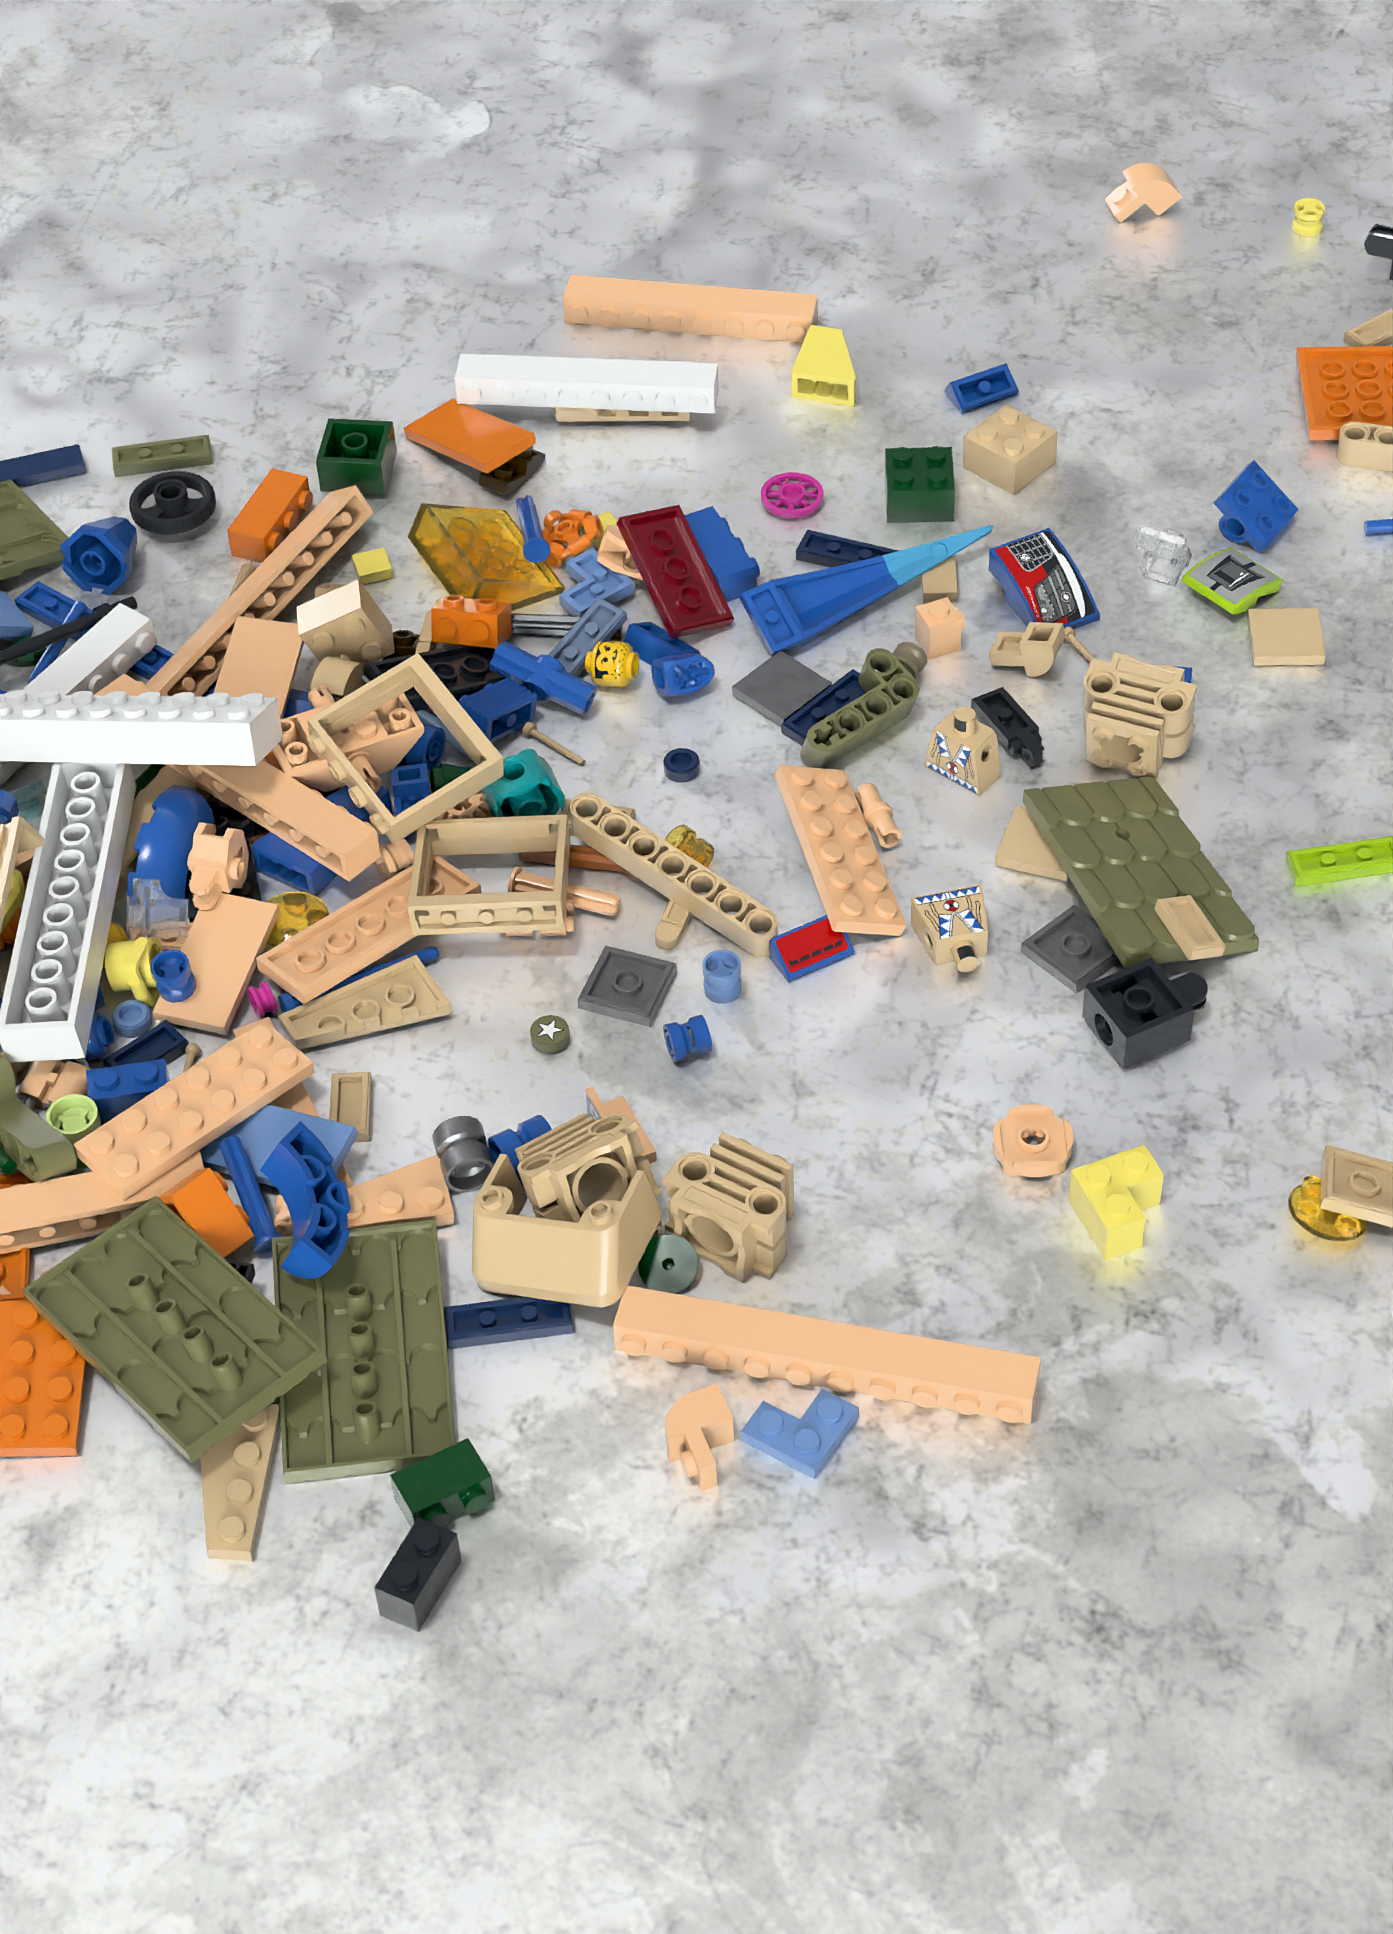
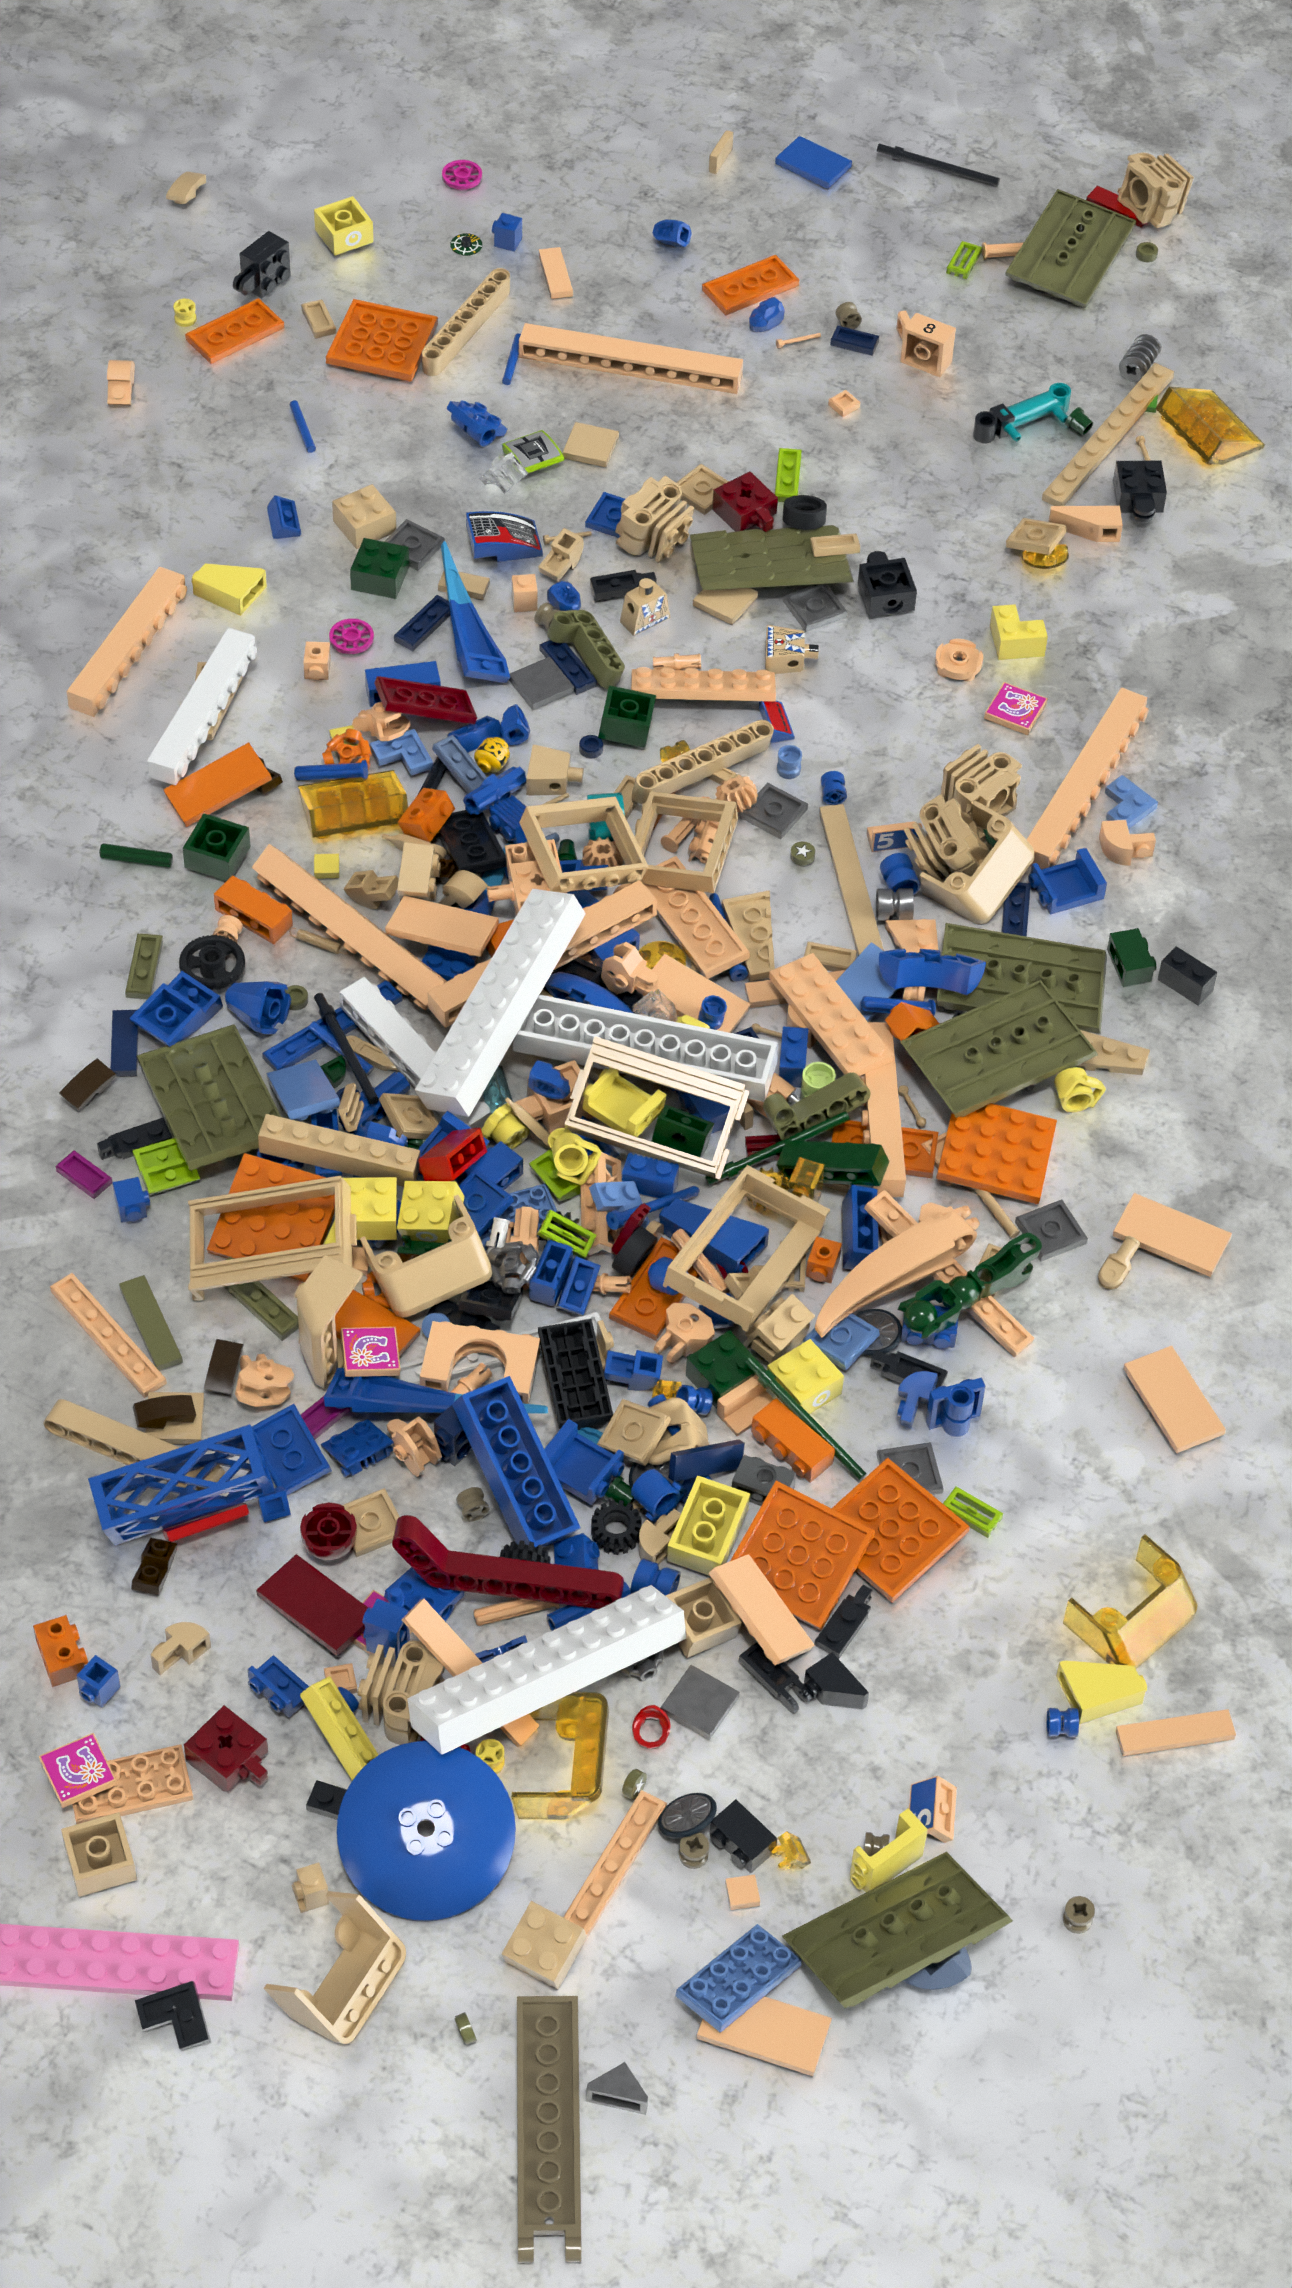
camera: 80 degrees left, 5 degrees up
dark pink bush [247,981,278,1019] -> none
none -> dark green axle [99,843,173,867]
none -> blue slope [130,971,223,1046]
none -> orange tile [185,298,284,364]
none -> light nougat wheel [213,915,243,943]
none -> olive tile [285,985,308,1011]
none -> blue bar [289,400,316,453]
none -> light nougat brick [303,641,331,680]
none -> flat silver tile [384,519,445,571]
none -> tan torso [526,745,584,796]
none -> blue rock [547,581,581,611]
none -> dark green brick [598,685,656,748]
none -> tan tile [676,464,729,515]
none -> dark red hinge [712,471,778,532]
none -> light nougat gear [715,775,758,813]
none -> black tyre [782,495,827,530]
none -> tan tile [819,804,884,956]
none -> tile [984,682,1048,735]
none -> blue panel [1028,848,1107,915]
none -> light yellow piece [1054,1067,1106,1113]

